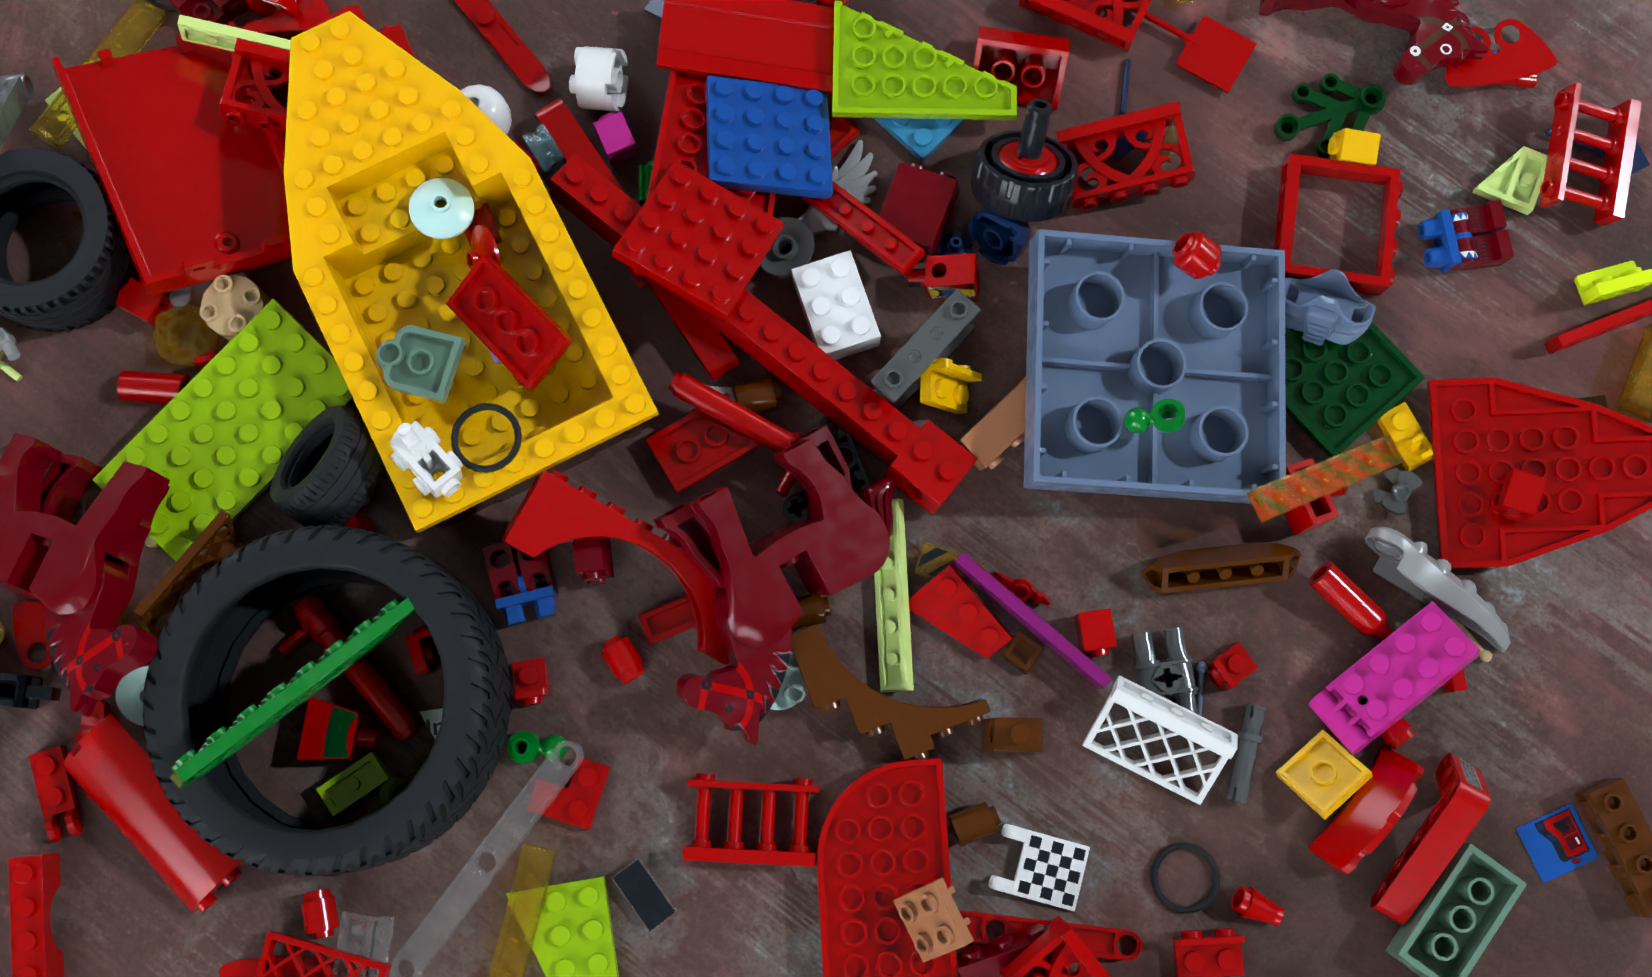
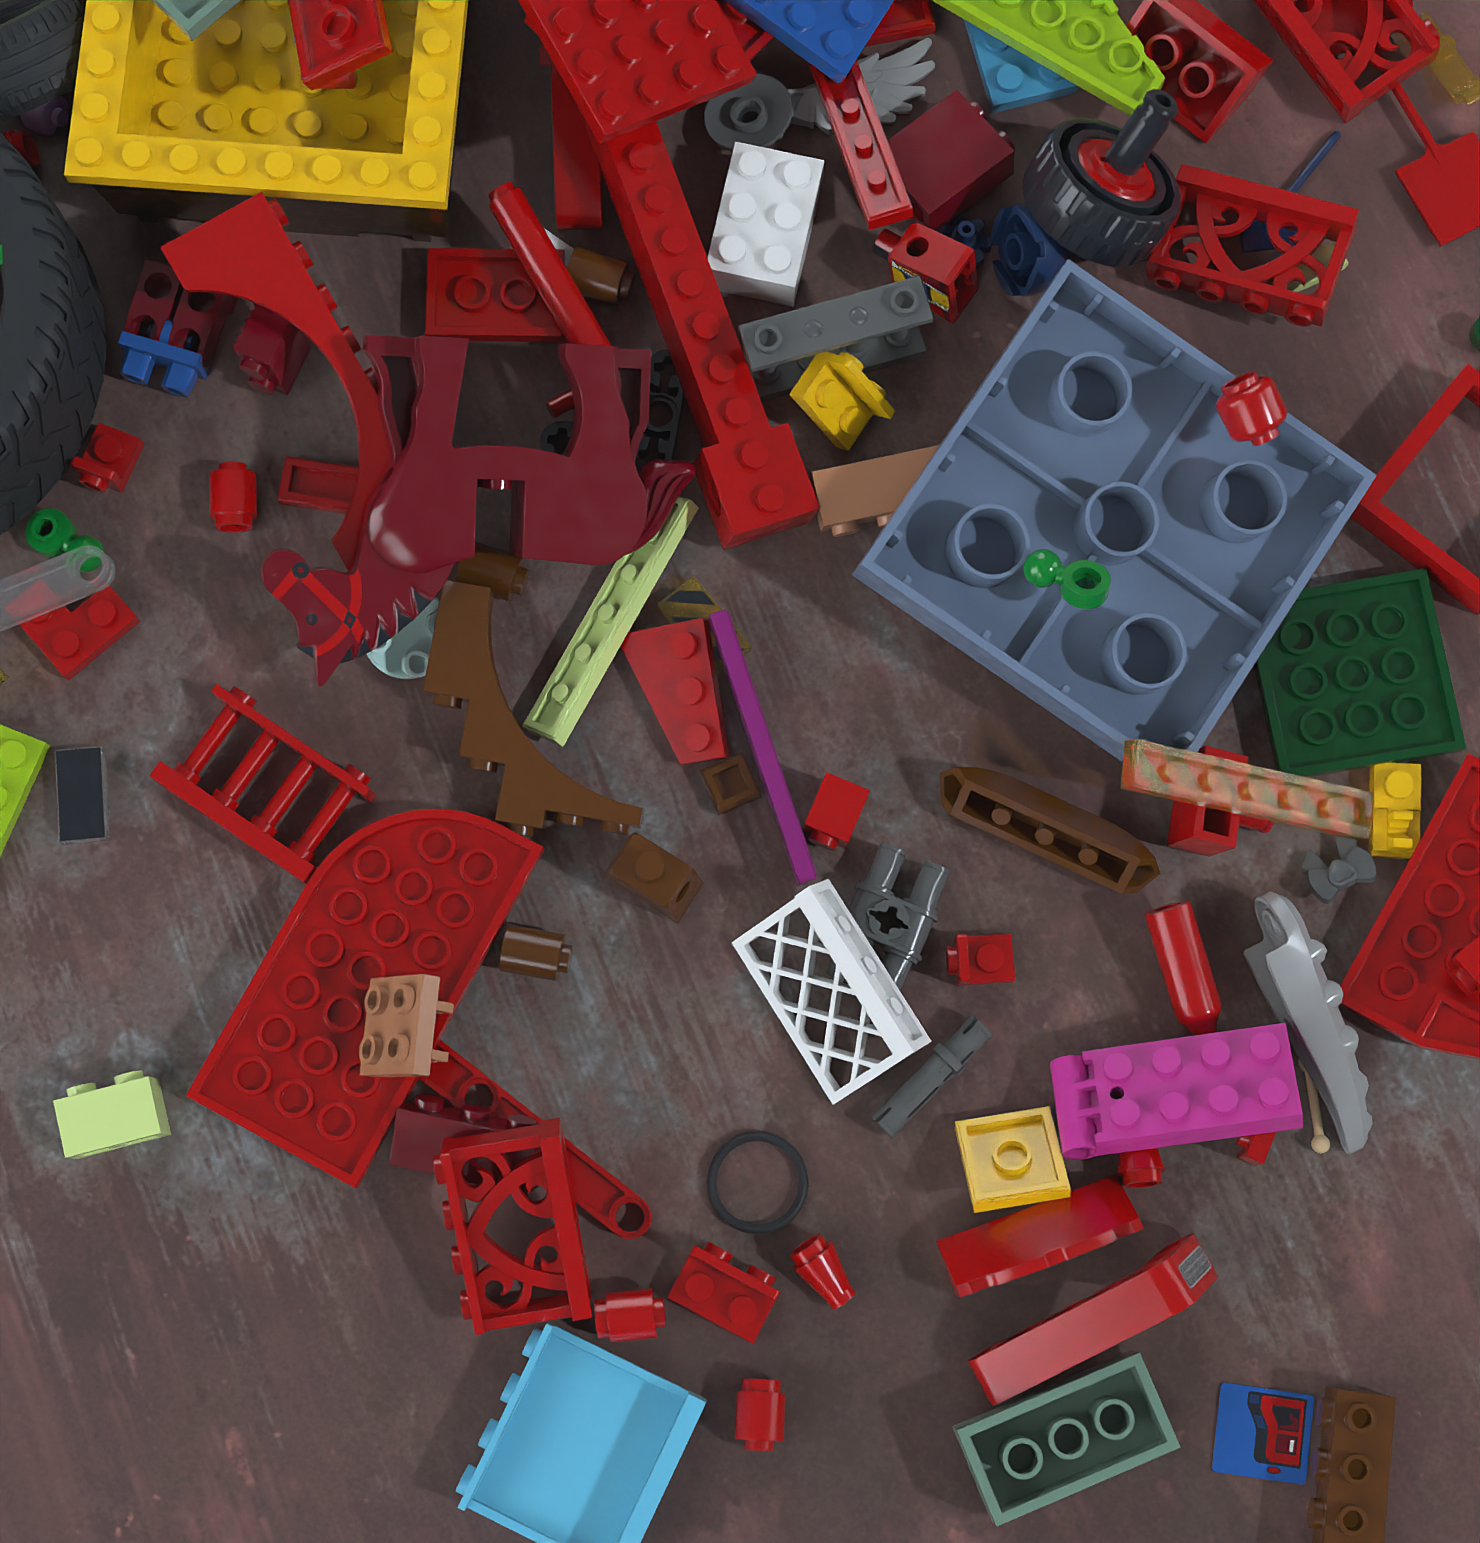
camera: 30 degrees right, 0 degrees up
white brick [389,421,463,499] -> none
black tyre [451,403,522,473] -> none
white flag [988,824,1090,912] -> none
red piece [993,571,1050,605] -> none
sand blue hinge [1195,661,1208,716] -> none
sand blue piece [1285,269,1376,345] -> none

